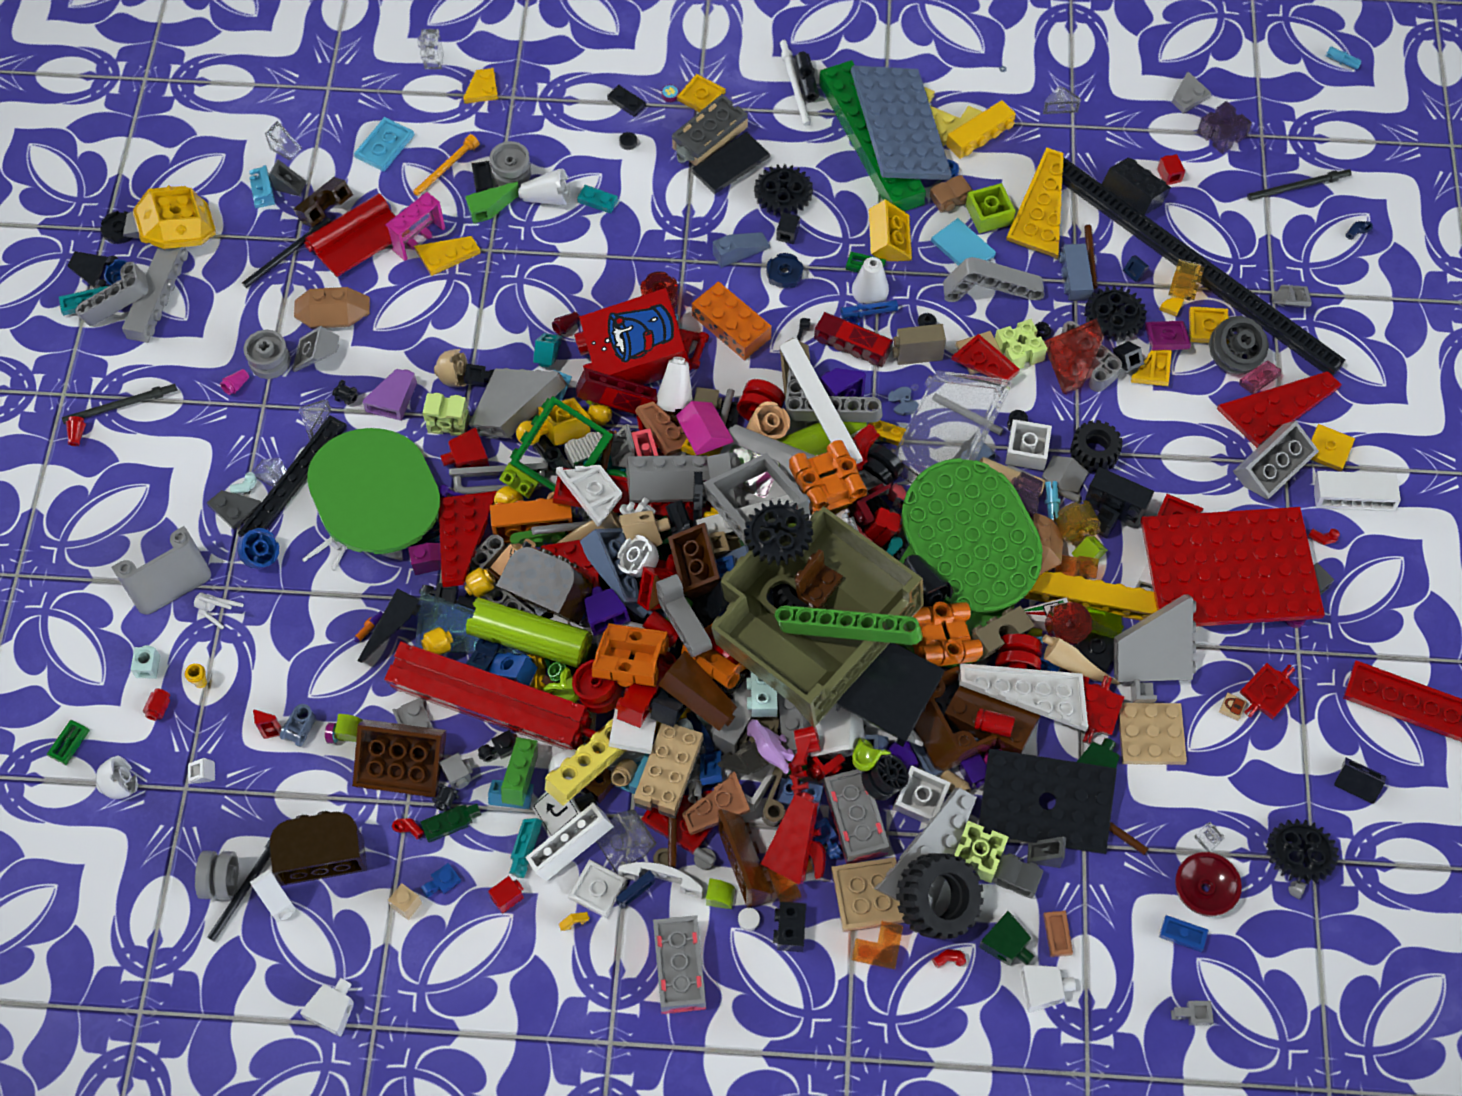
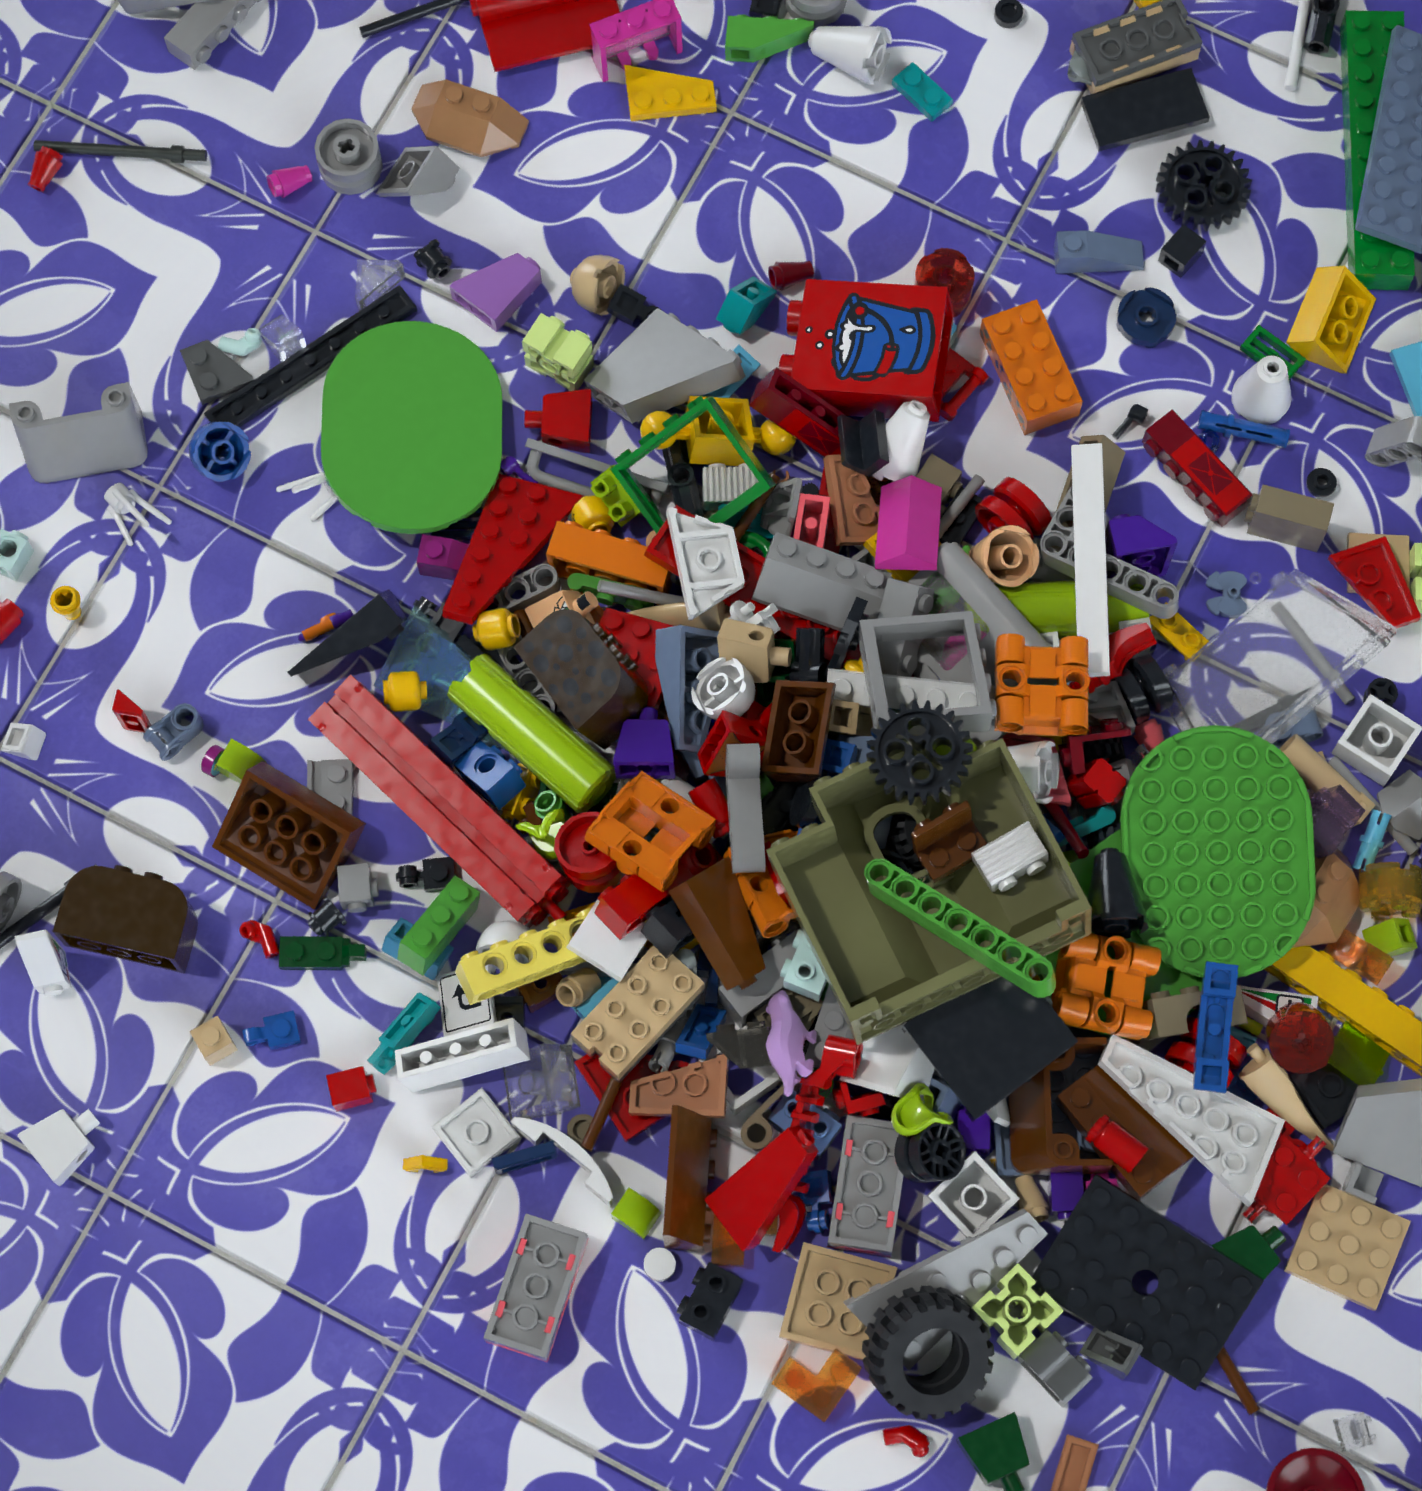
camera: 25 degrees right, 10 degrees up
light grey plate [693,847,716,870] -> none
none -> black panel [837,409,889,477]
none -> white brick [971,821,1048,892]
none -> blue slope [1193,961,1239,1094]

